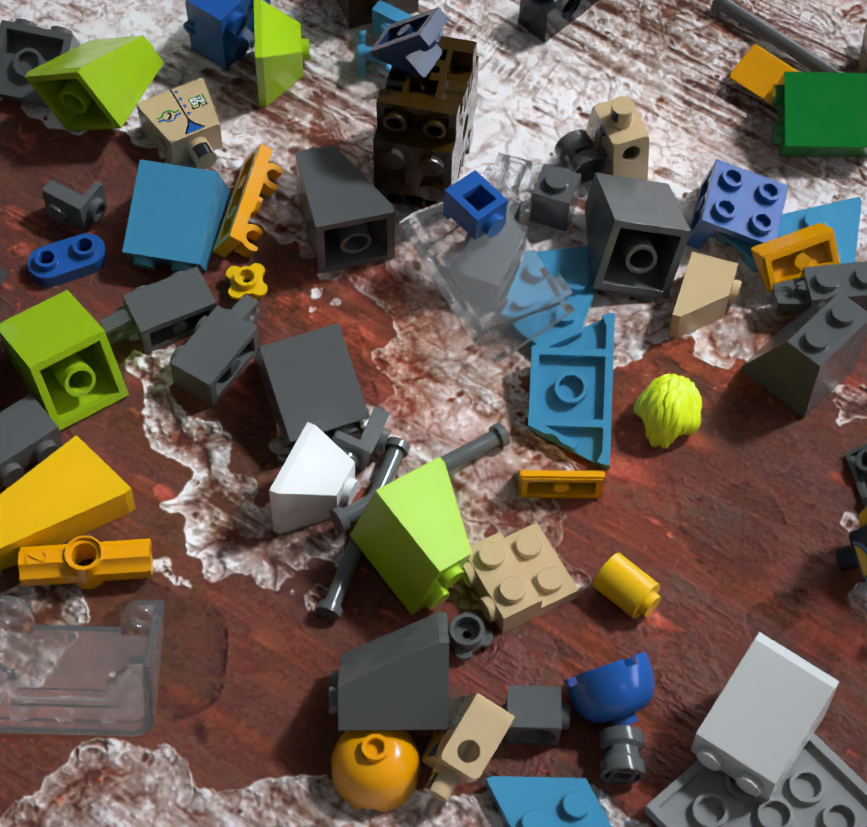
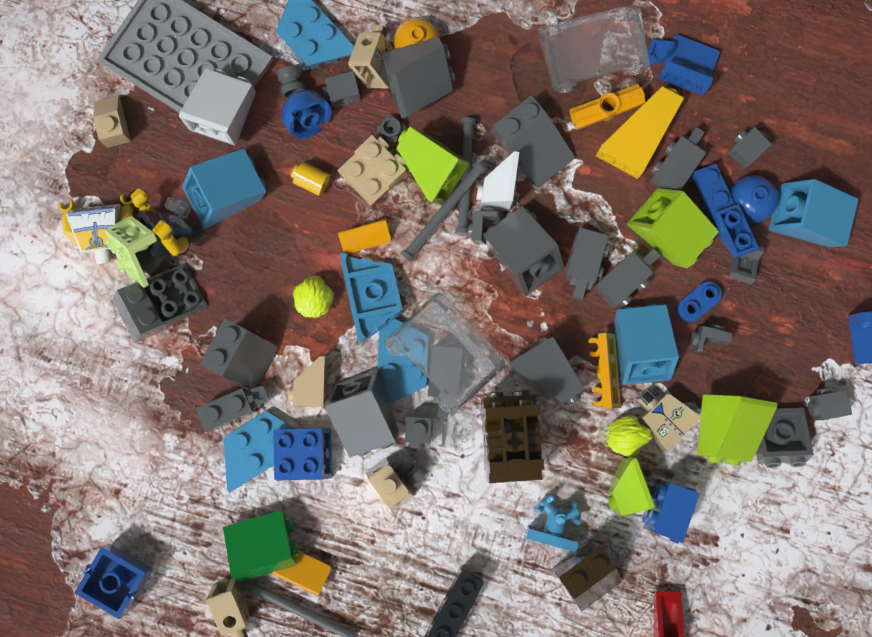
camera: 160 degrees right, 25 degrees up
yellow plate [226,263,268,300] -> none
dark blue slope [369,7,449,78] -> none
blue brick [442,170,508,240] -> none
light orange slope [751,223,840,292] -> none
none -> dark azure slope [182,149,266,229]
none -> dark grey slope [492,95,575,189]
none -> neon yellow hair [606,415,653,457]

